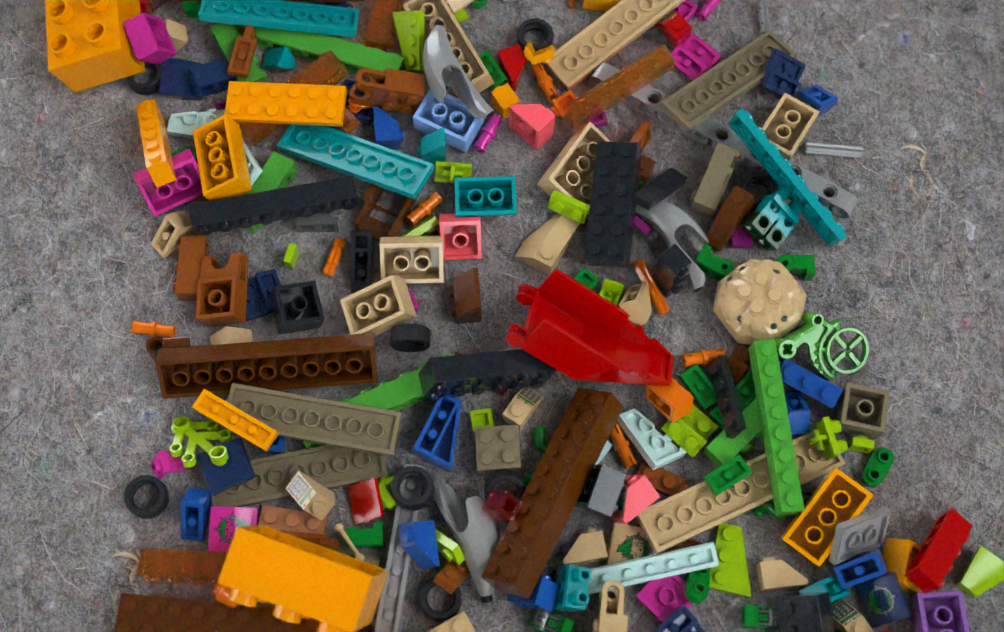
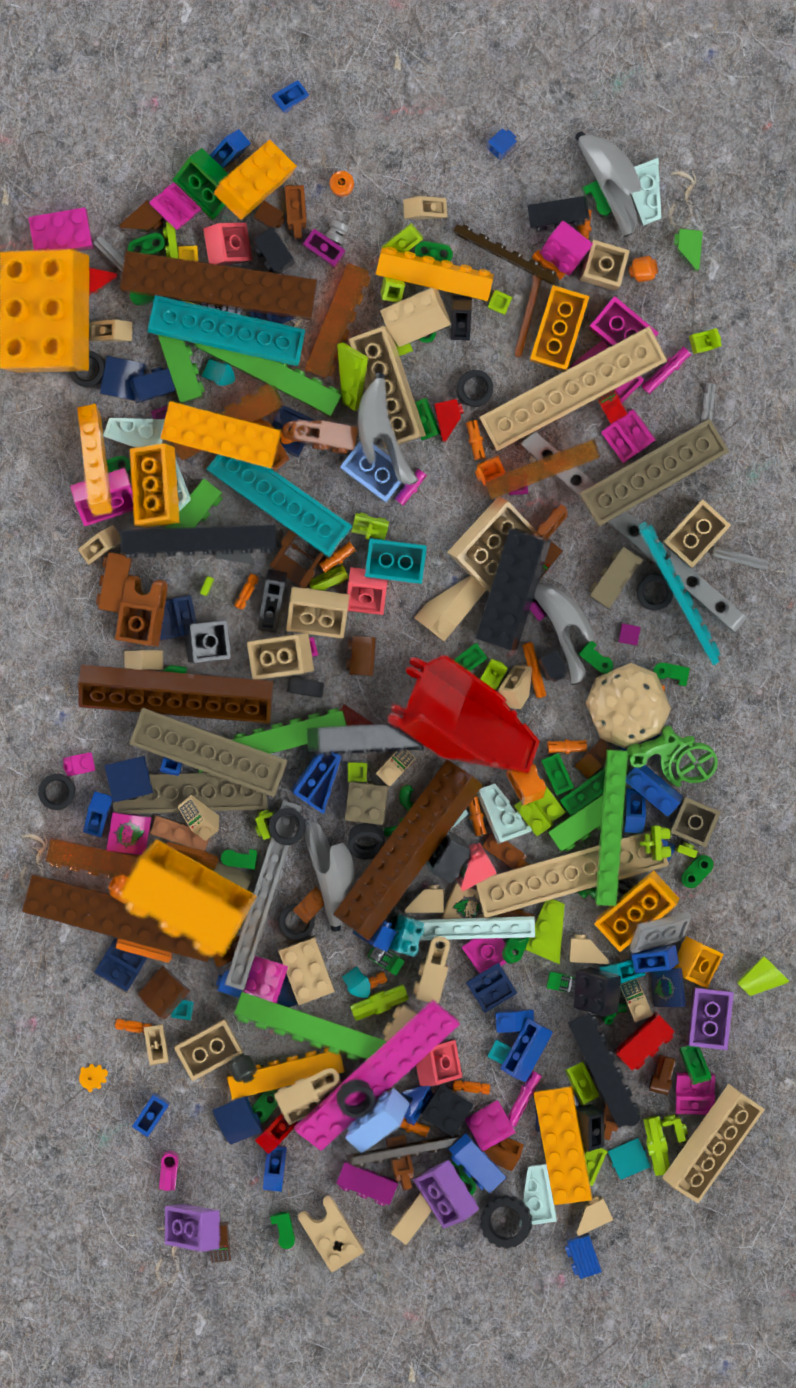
camera: 10 degrees right, 20 degrees up
dark pink brick [123,13,177,64] -> none
orange pin [131,320,177,338] -> none
reddish brown piece [146,336,191,360] -> none
lime plant [169,416,232,468] -> none
light orange plate [192,389,279,452] -> none
dark orange hinge [227,26,257,78] -> none
tan hinge [335,523,365,561] -> none
red piece [348,478,384,525] -> none
blue slope [373,106,404,150] -> none
blue slope [399,520,440,569] -> none
teal slope [418,128,446,165] -> none
lime plate [435,529,465,565] -> none
clear red brick [482,490,523,522] -> none
light orange brick [491,83,520,119] -> none
coral slope [509,104,555,150] -> none
light orange bracket [524,42,556,66] -> none
lime plate [547,190,590,224] -> none
black tile [632,167,688,210] -> none
green plate [703,455,752,497] -> none
reddish brown slope [706,185,755,252] -> none
black plate [708,355,747,439] -> none
hips [741,189,801,251] -> none
dark blue slope [763,48,806,98] -> none
blue slope [799,84,838,116] -> none
red brick [904,508,973,594] -> none

